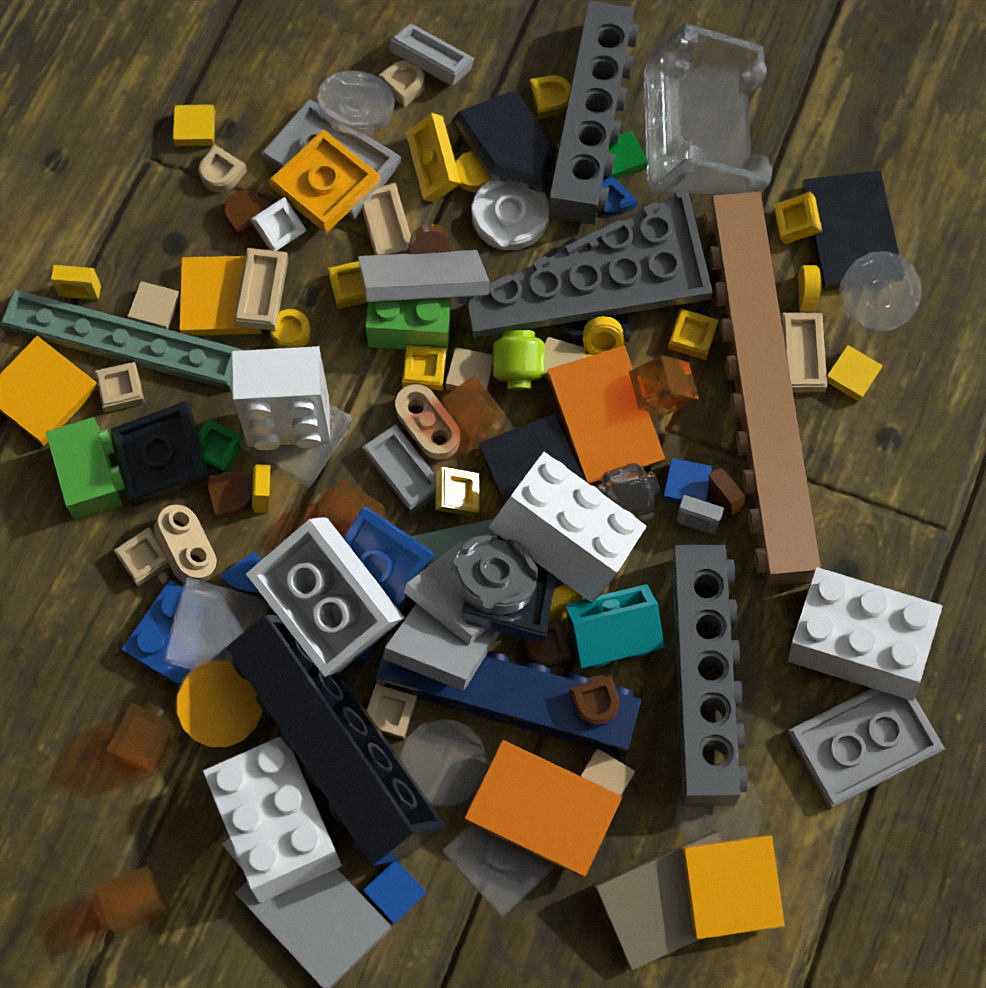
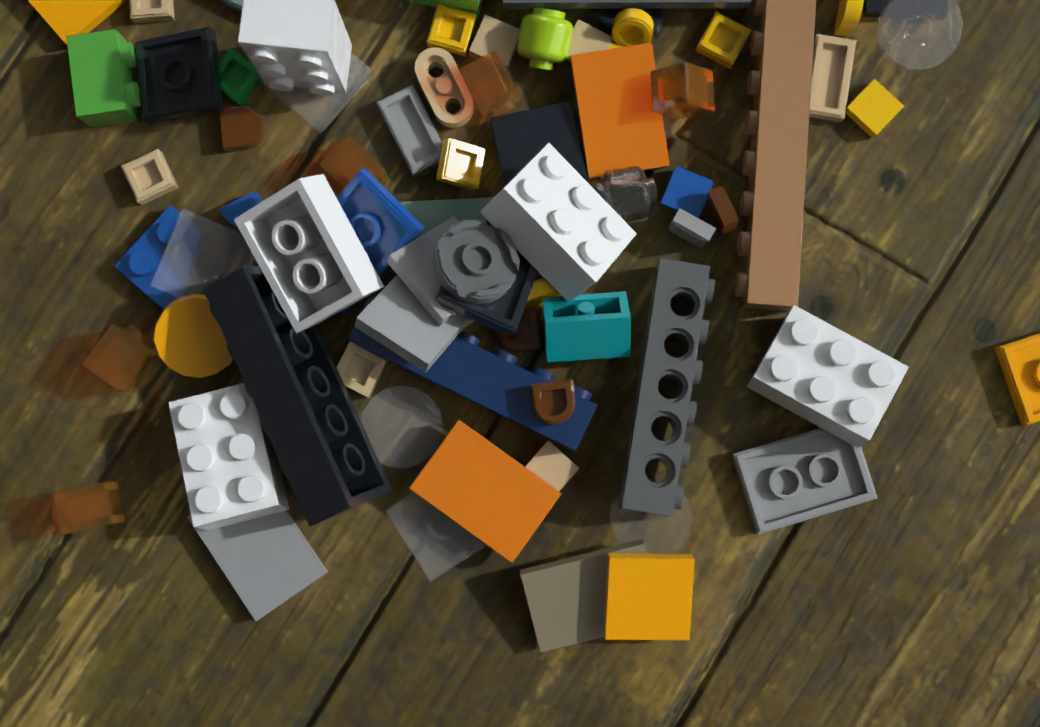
camera: 10 degrees right, 15 degrees up
tan plate [154,505,217,585] -> none
yellow tile [252,464,270,513] -> none
blue tile [364,860,427,925] -> none

